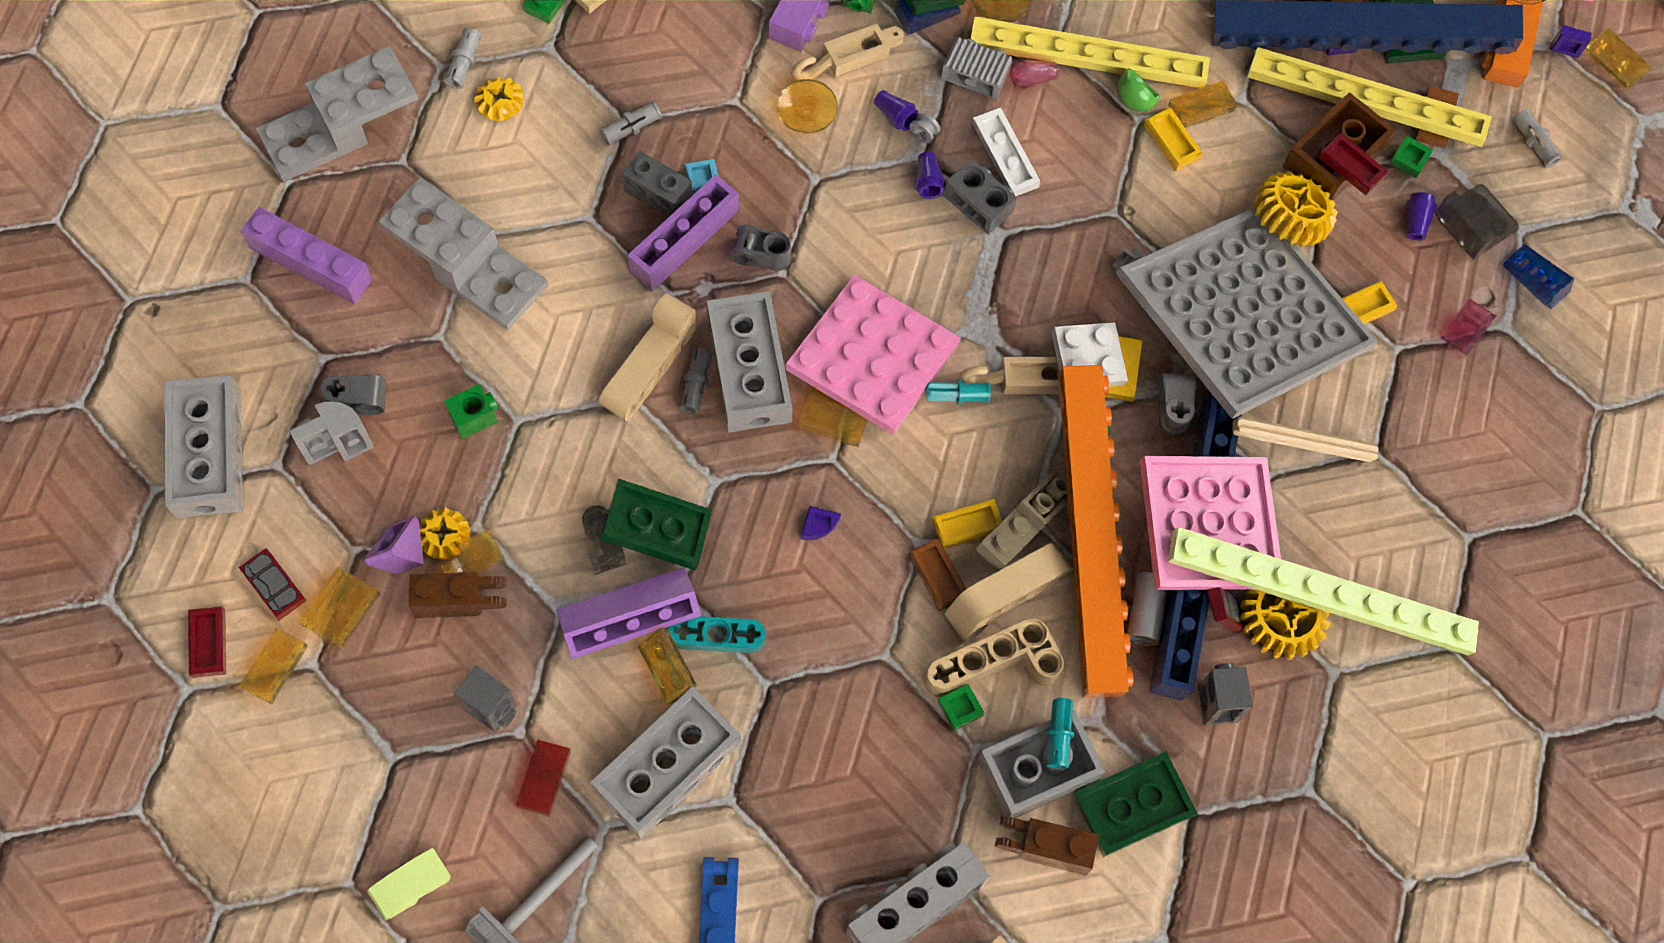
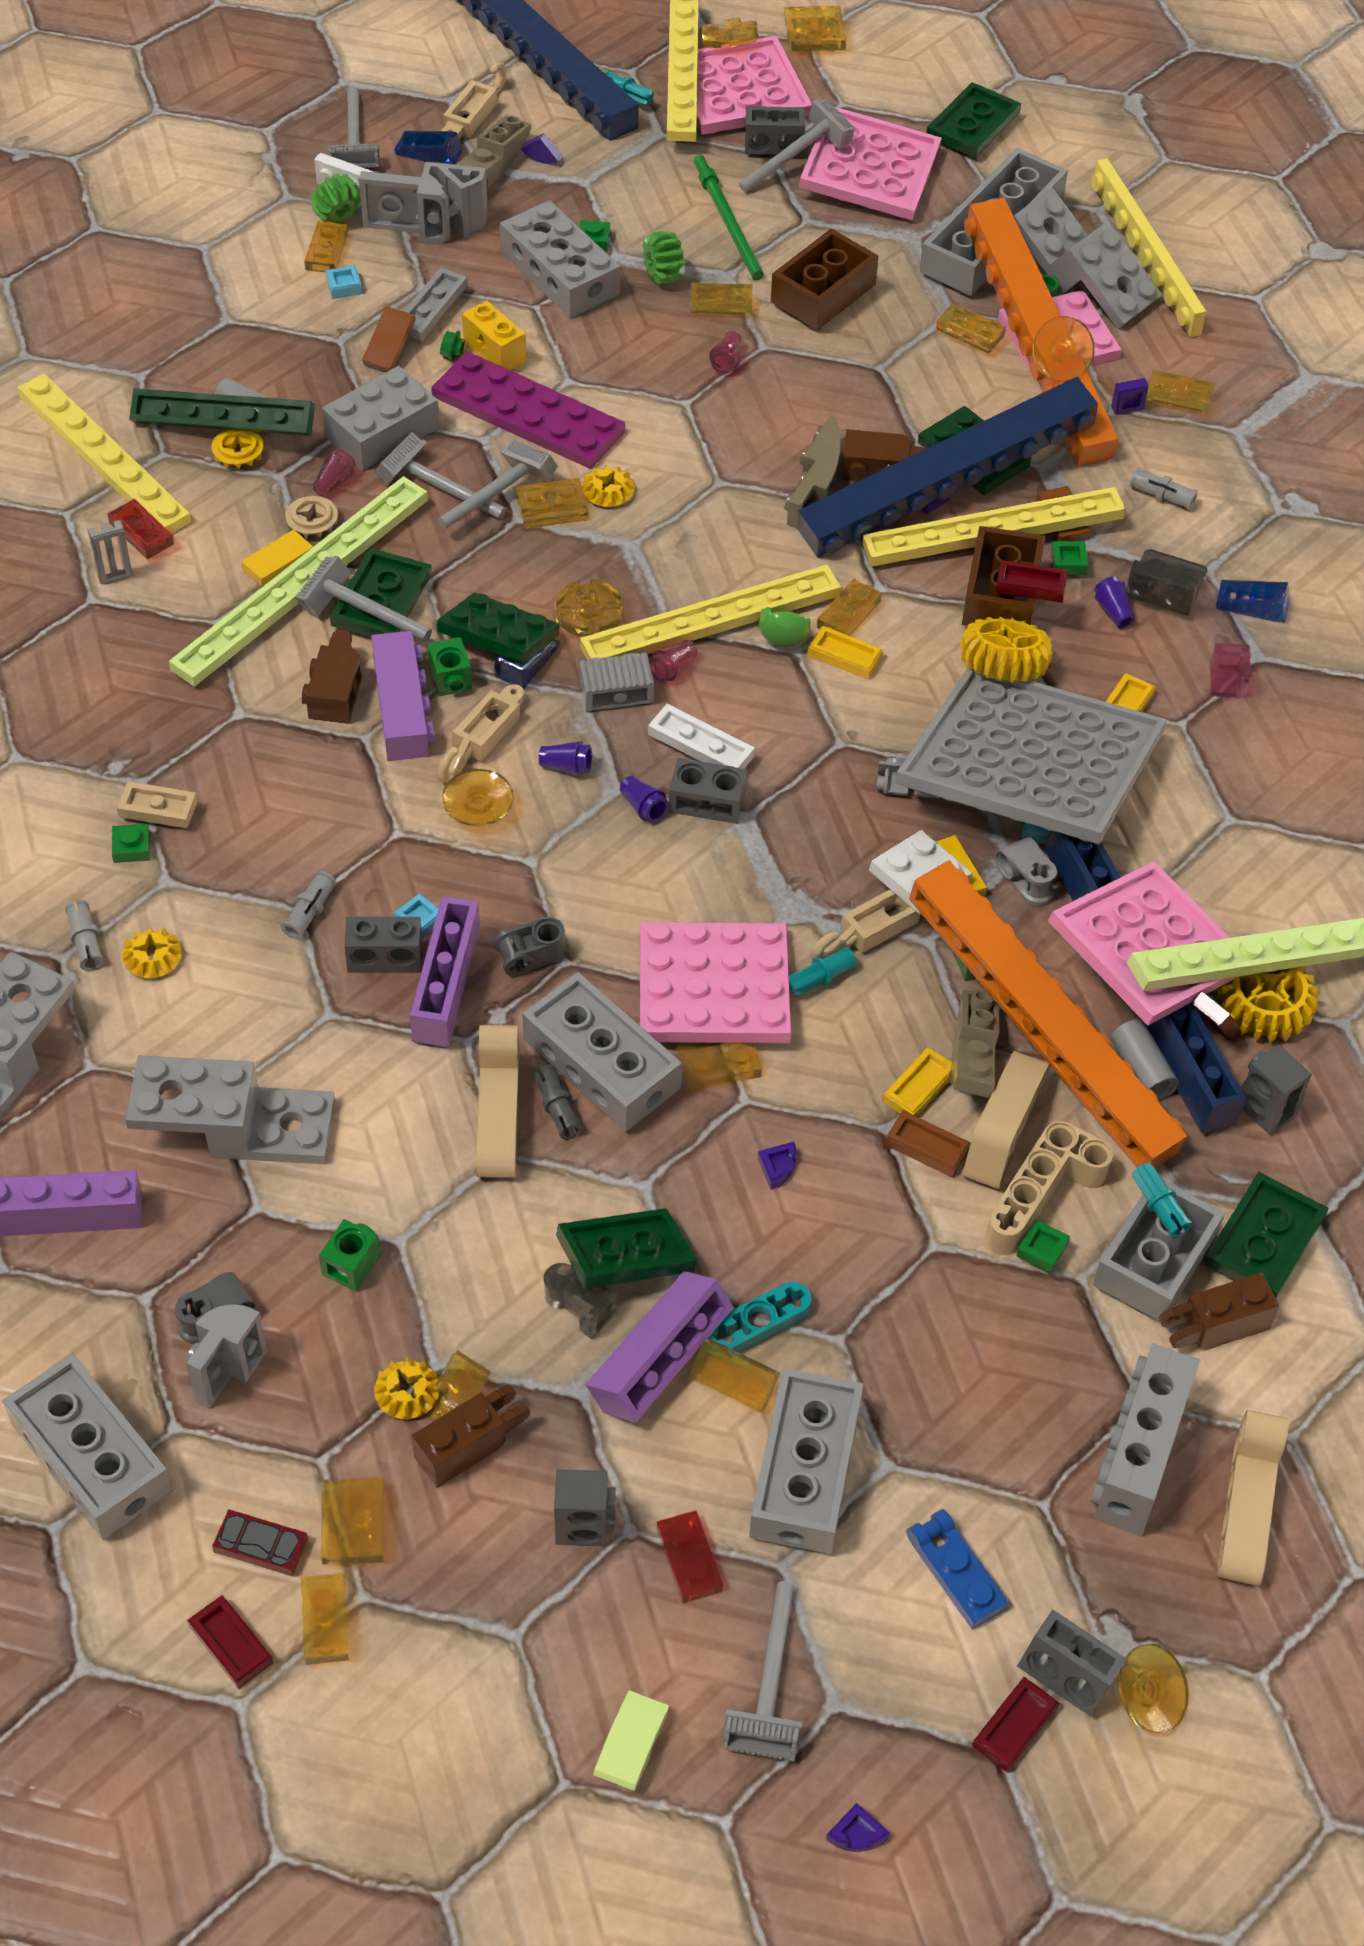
camera: 30 degrees left, 15 degrees down
medium lavender slope [364,516,424,574] -> none
light grey bush [909,113,940,143] -> none
tan axle [1232,416,1378,462] -> none

